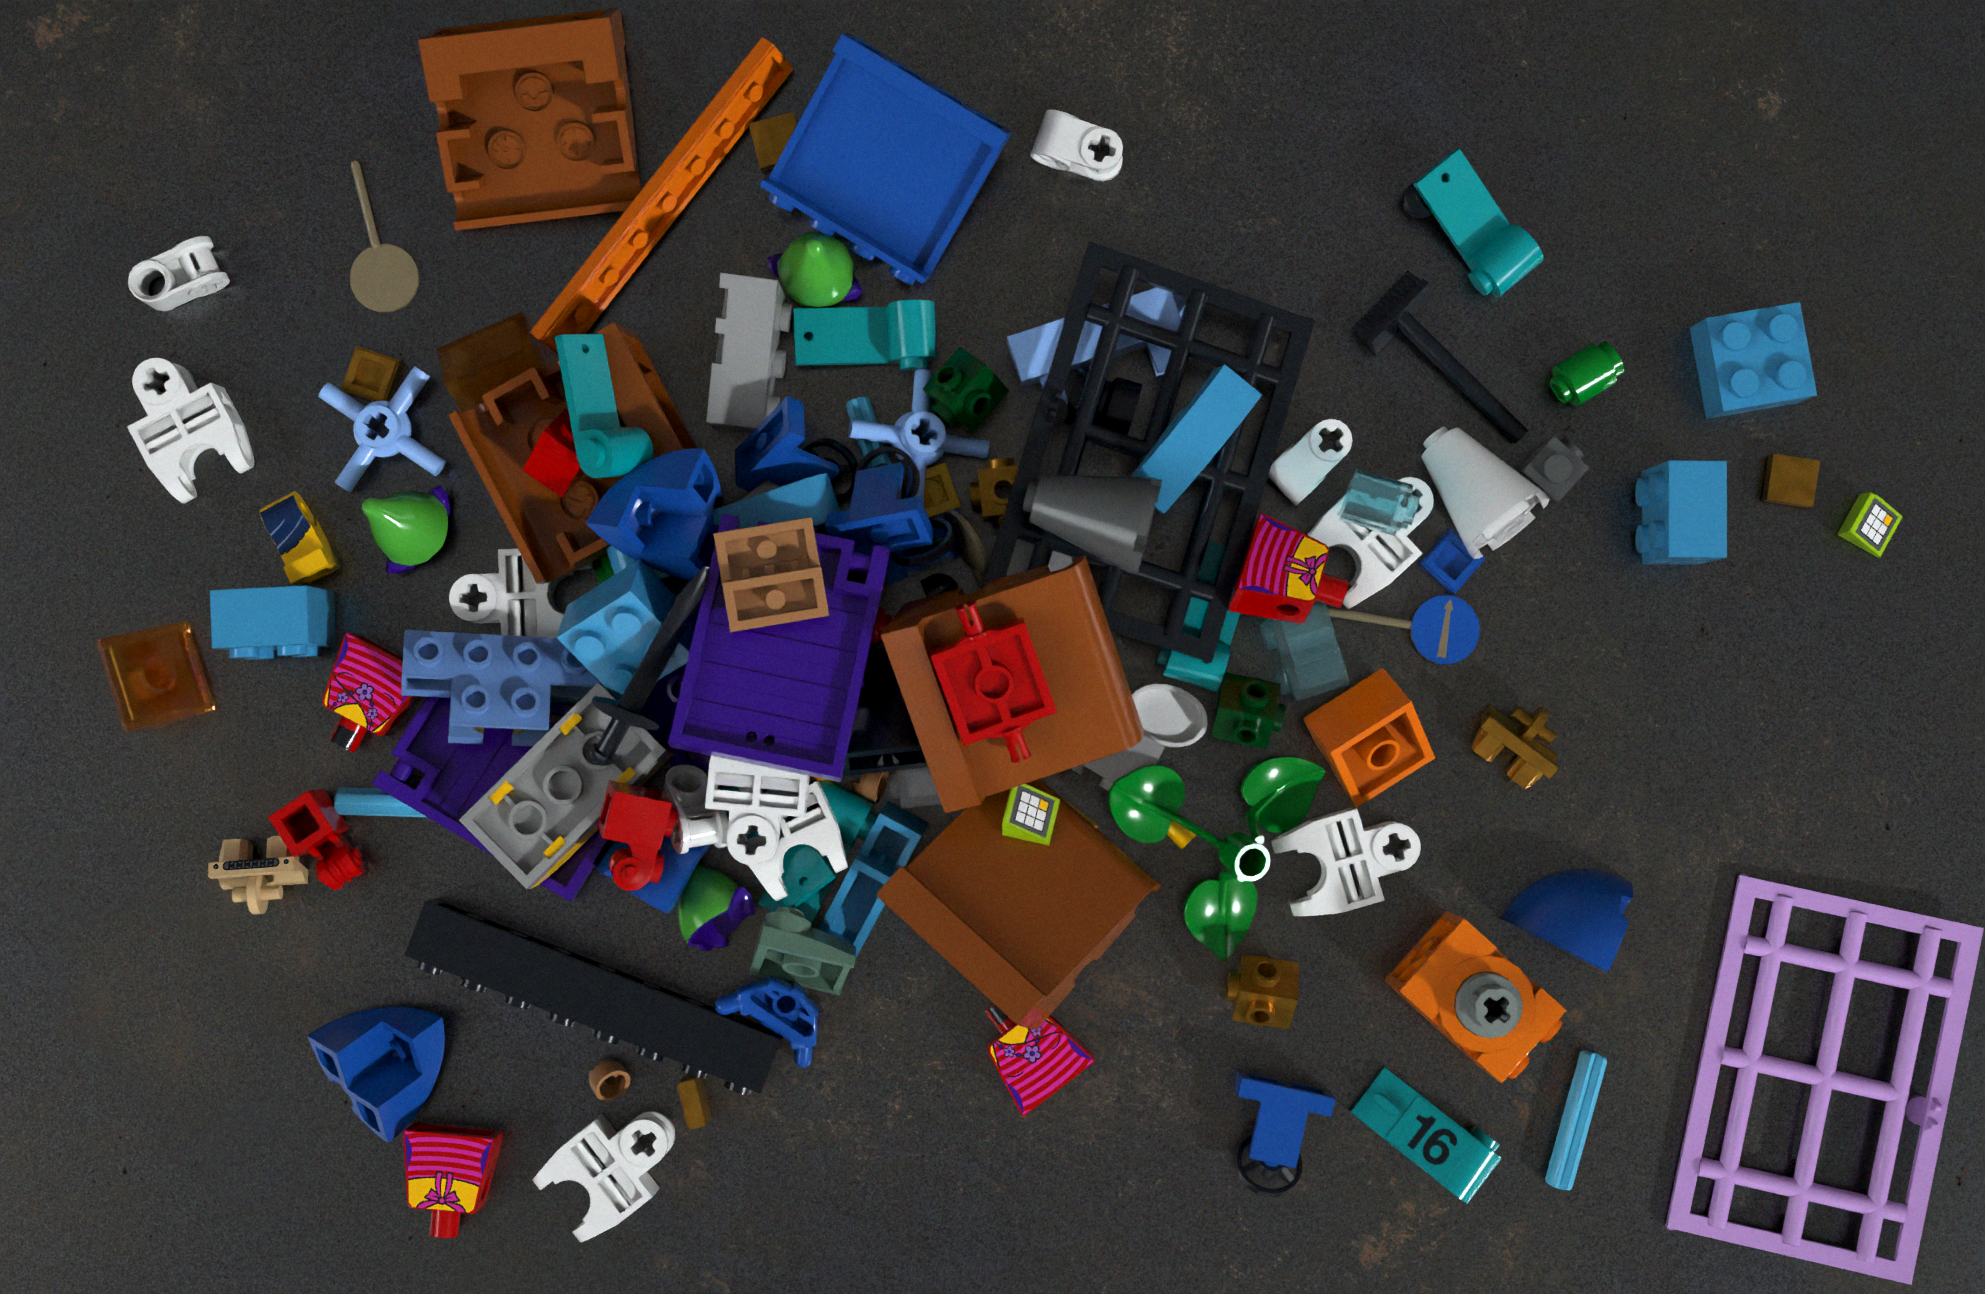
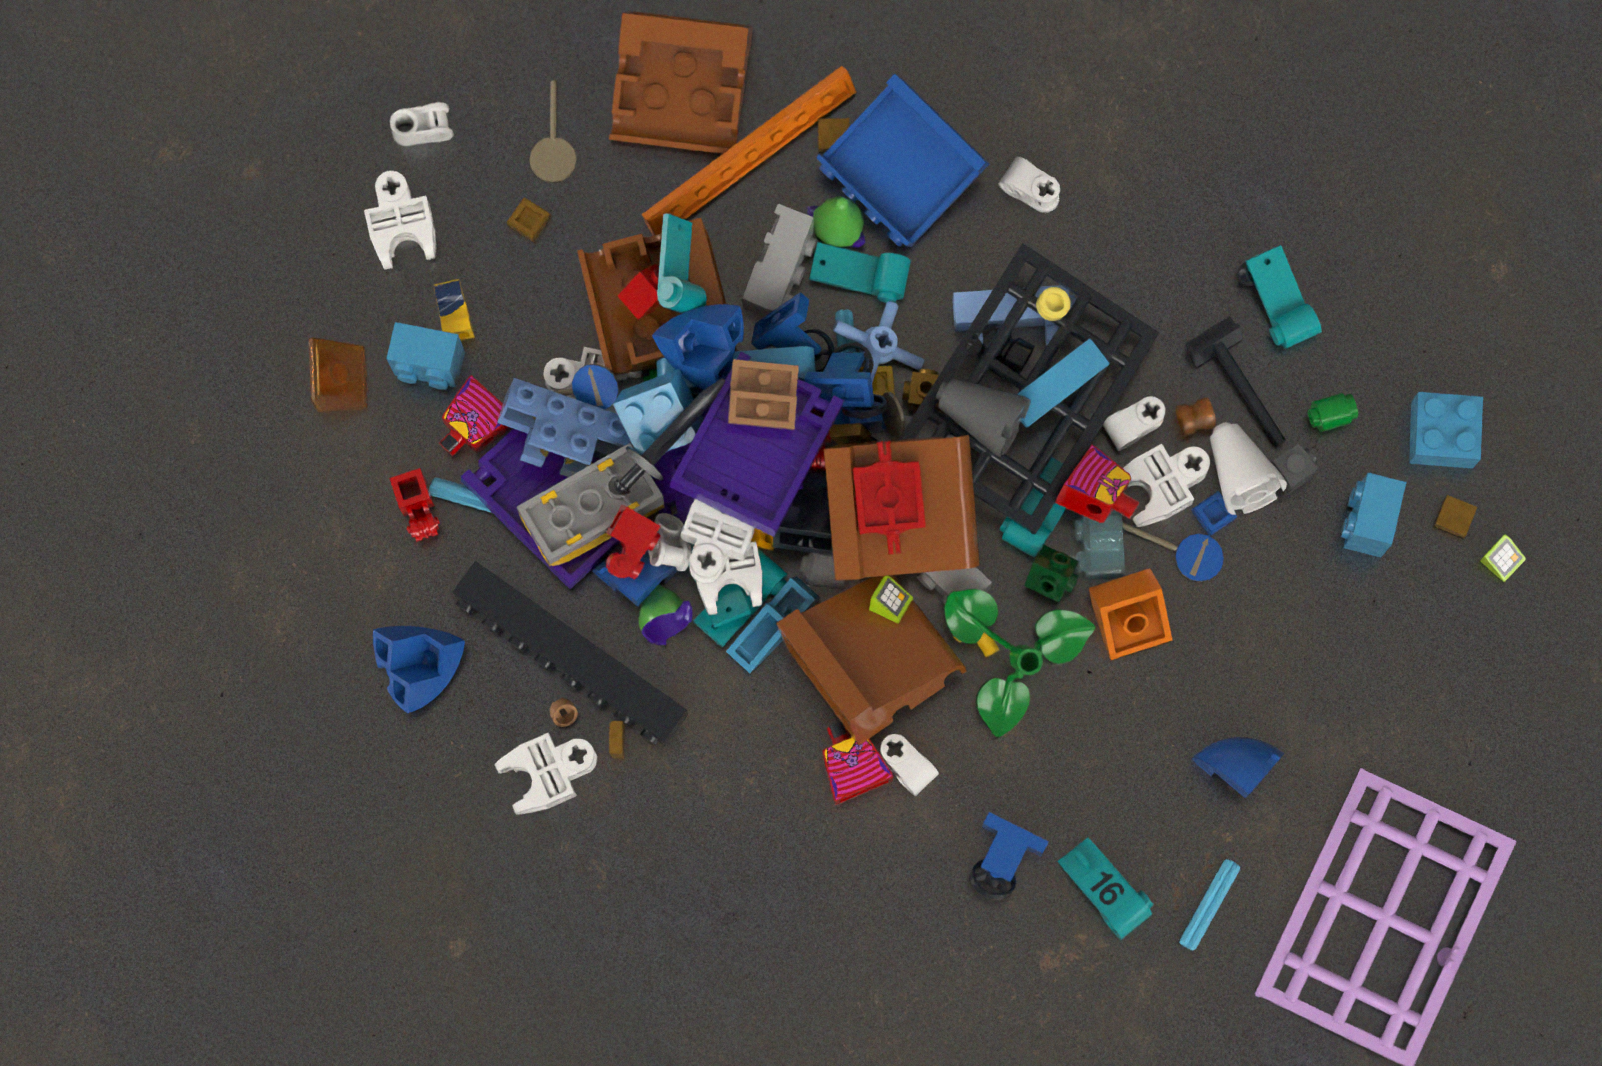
camera: 10 degrees right, 10 degrees down
tan hips [208,836,308,915] -> none
light blue bar [319,366,446,493] -> none
bright green hat [362,485,450,574] -> none
torso [403,1122,504,1238] -> none
clear orange slope [437,311,547,412] -> none
blue piece [714,975,819,1068] -> none
sand green slope [749,907,856,996] -> none
medium nougat hinge [851,771,889,803] -> none
dark green brick [923,347,1009,433] -> none
white piece [1132,684,1208,748] -> none
pearl gold brick [1225,954,1299,1029] -> none
white piece [1271,807,1421,916] -> none
clear light blue brick [1338,469,1420,536] -> none
orange piece [1384,911,1567,1083] -> none
pearl gold hips [1471,704,1559,789] -> none
none -> blue piece [553,364,619,409]
none -> pearl gold tile [830,423,871,444]
none -> white piece [879,734,939,796]
none -> light yellow tile [1036,287,1071,321]
none -> clear orange wheel [1175,397,1216,437]

